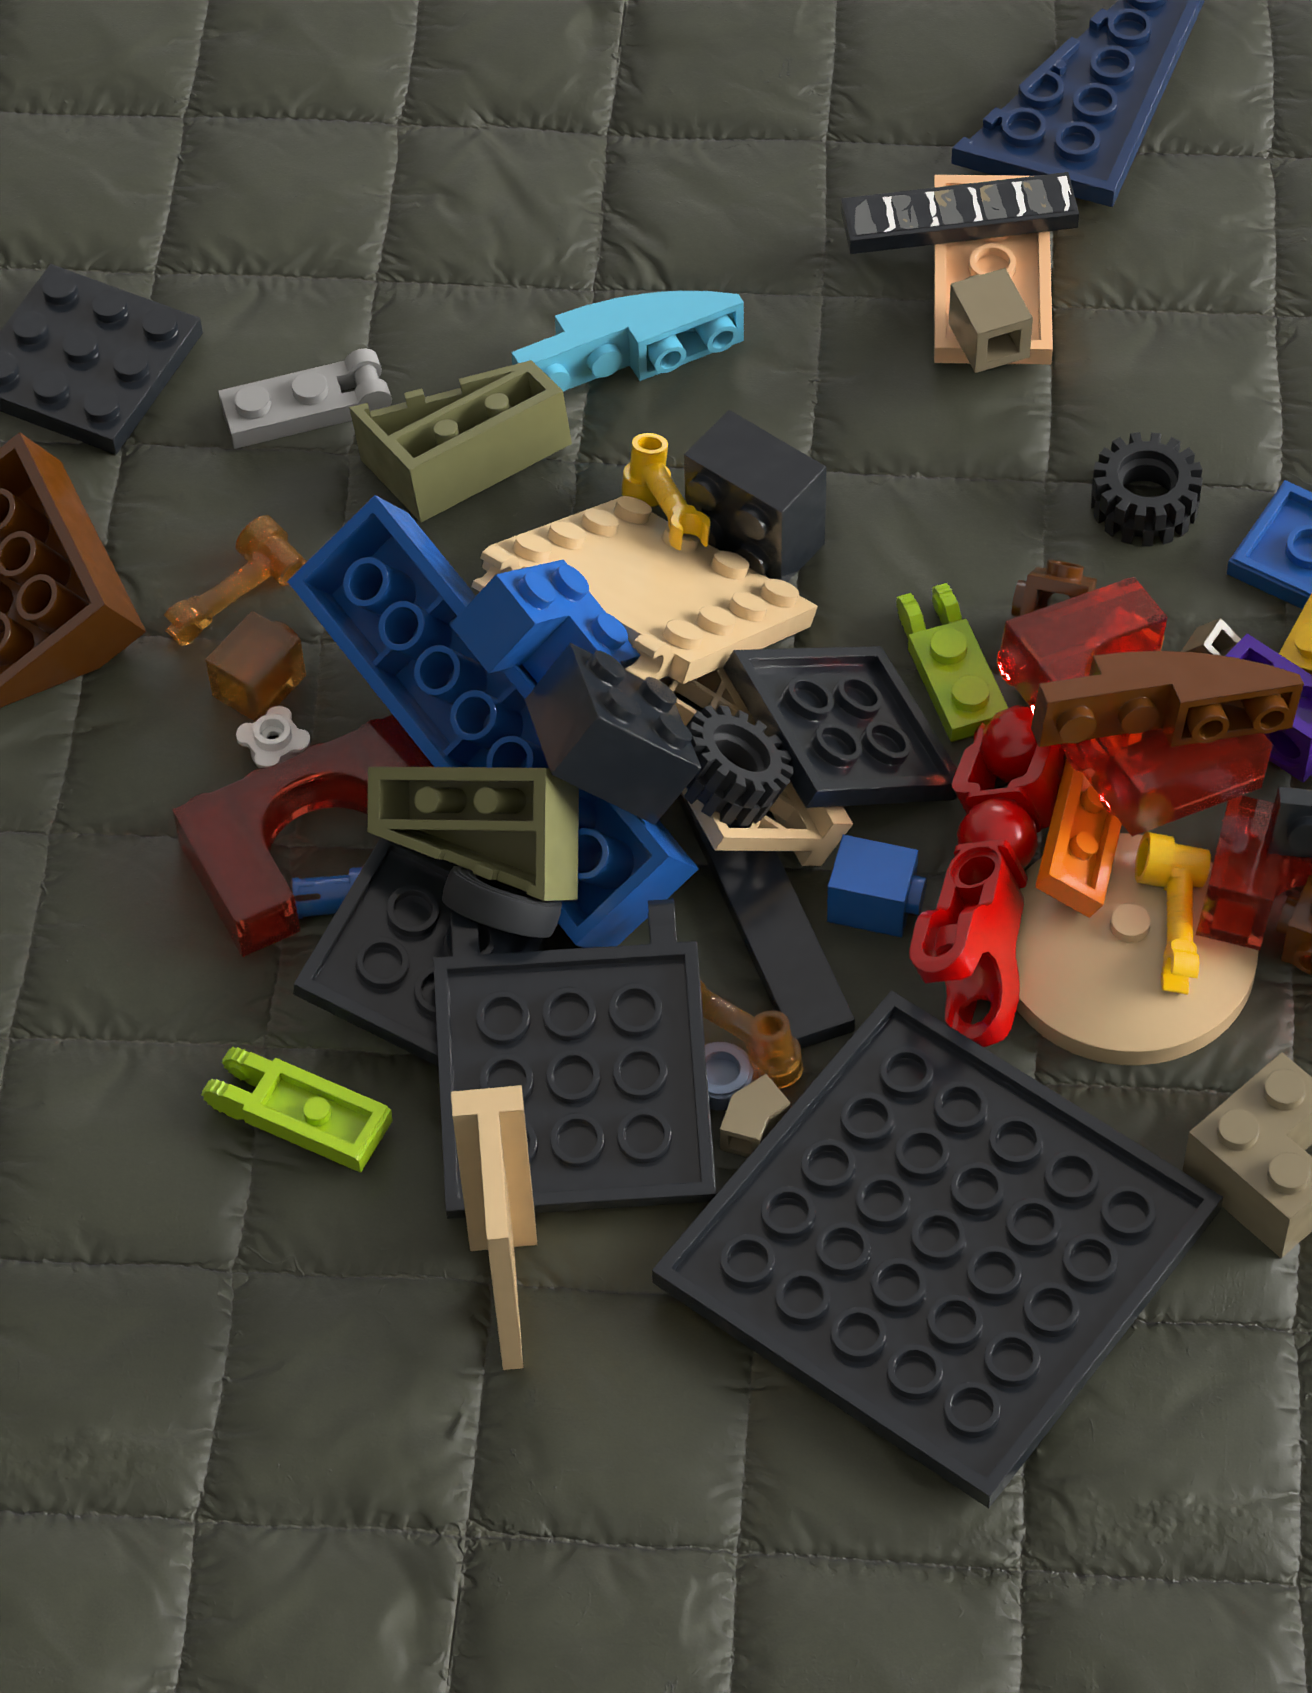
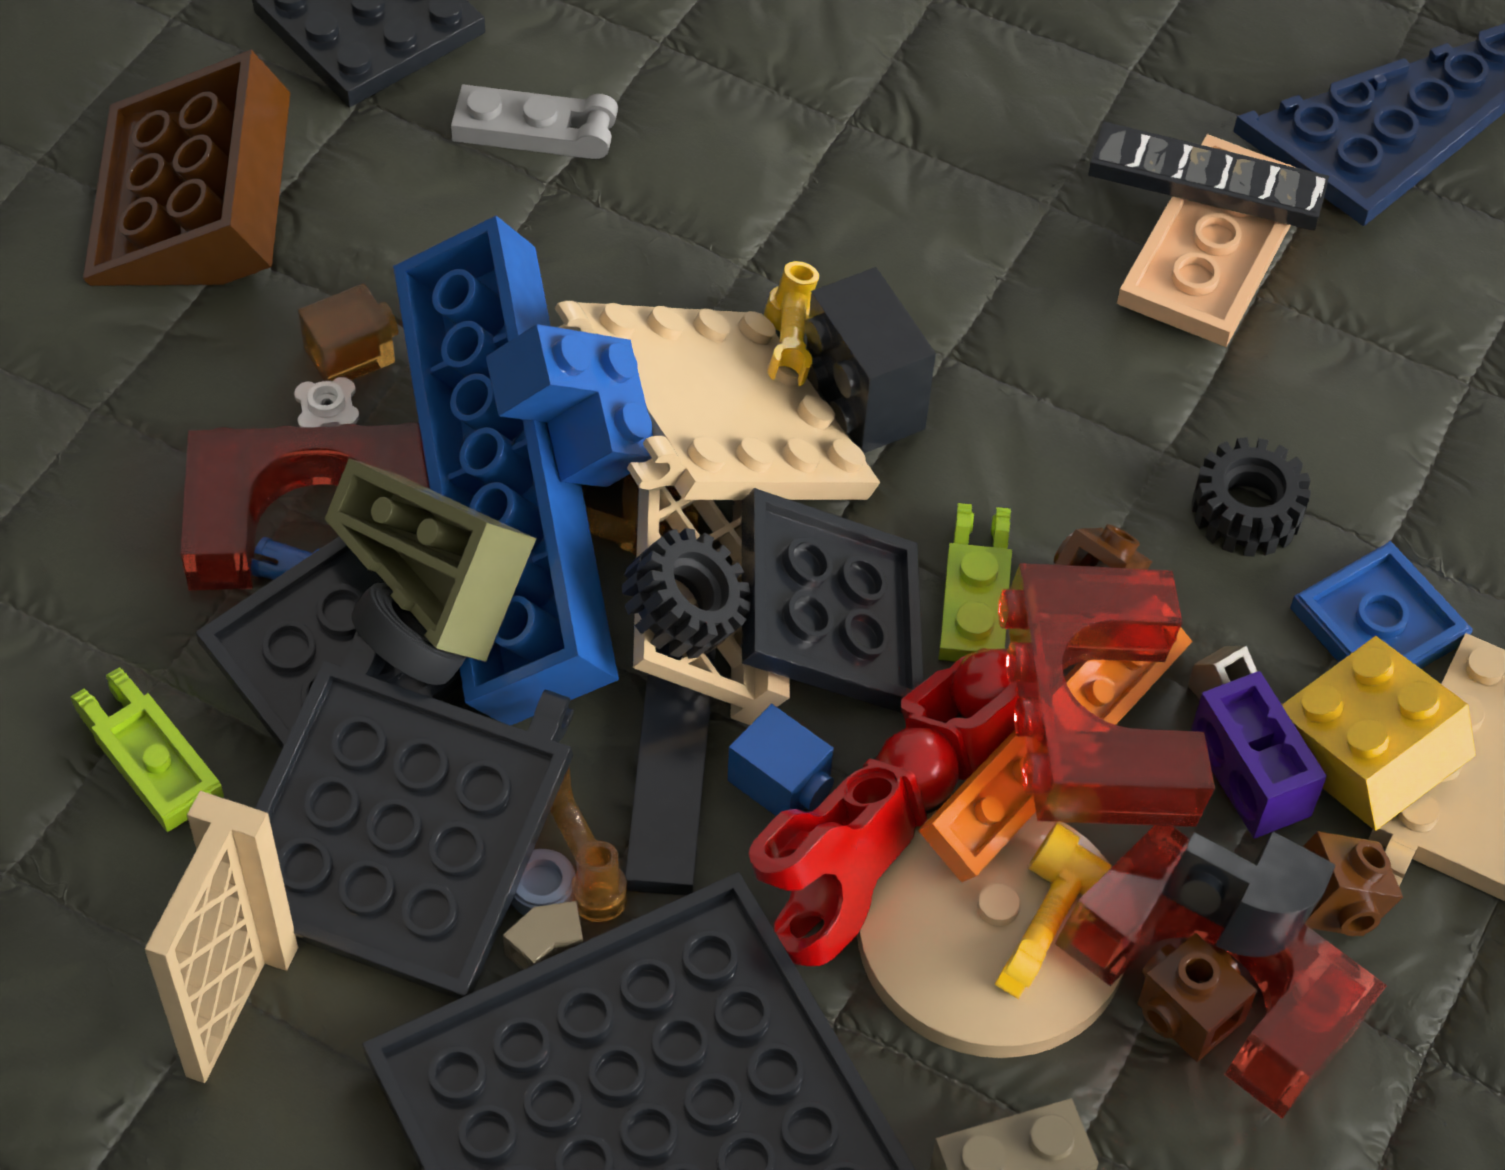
camera: 20 degrees right, 0 degrees up
clear orange brick [164,515,307,646] -> none
olive wedge [349,360,572,523] -> none
medium azure slope [511,291,744,392] -> none
black brick [525,643,701,825] -> none
dark tan brick [948,268,1033,373] -> none
reddish brown slope [1031,651,1304,747] -> none

